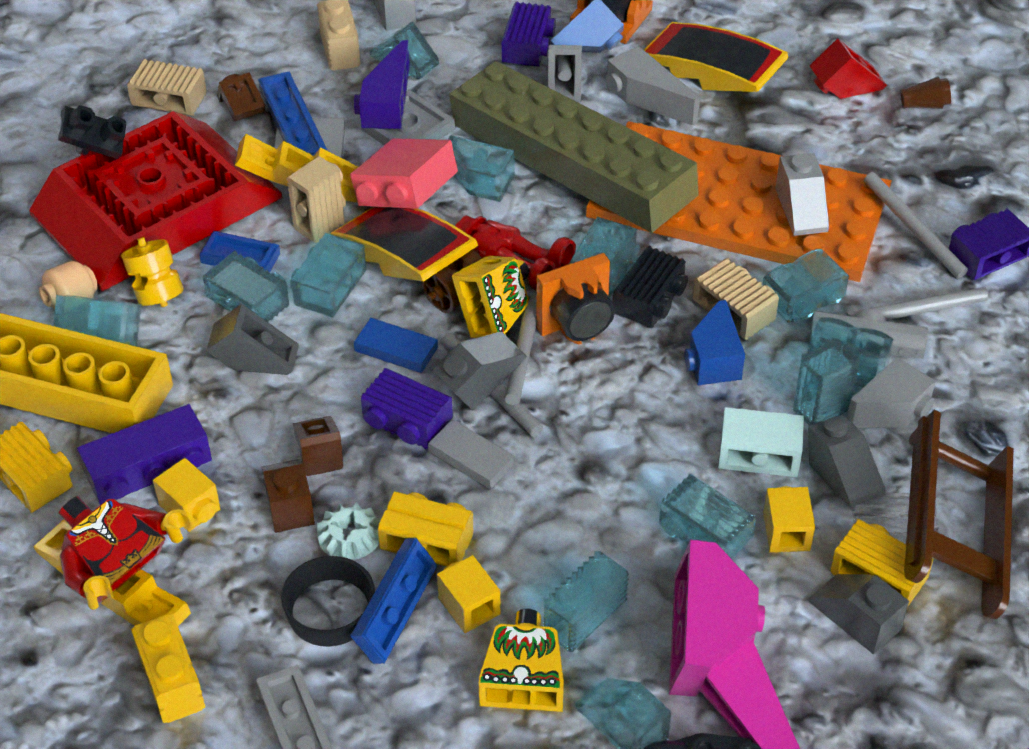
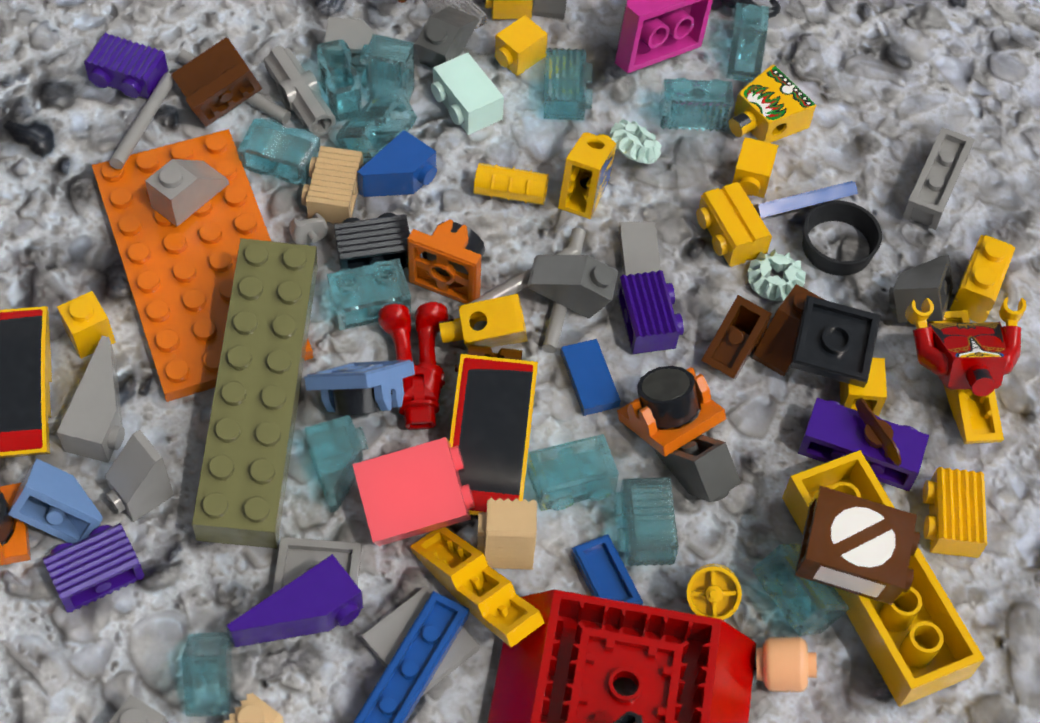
camera: 135 degrees left, 10 degrees up
none -> yellow brick [57,291,116,359]
none -> reddish brown bracket [172,38,263,127]
none -> light grey piece [288,213,328,245]
none -> medium blue piece [304,360,415,415]
none -> clear light blue brick [336,96,417,158]
none -> yellow axle [474,163,549,205]
none -> yellow torso [558,132,617,219]
none -> light aqua gear [610,119,662,164]
none -> piece [617,366,726,457]
none -> black tile [790,295,881,388]
none -> reddish brown brick [795,486,920,605]
none -> reddish brown piece [855,398,901,466]
none -> dark grey slope [889,255,953,323]

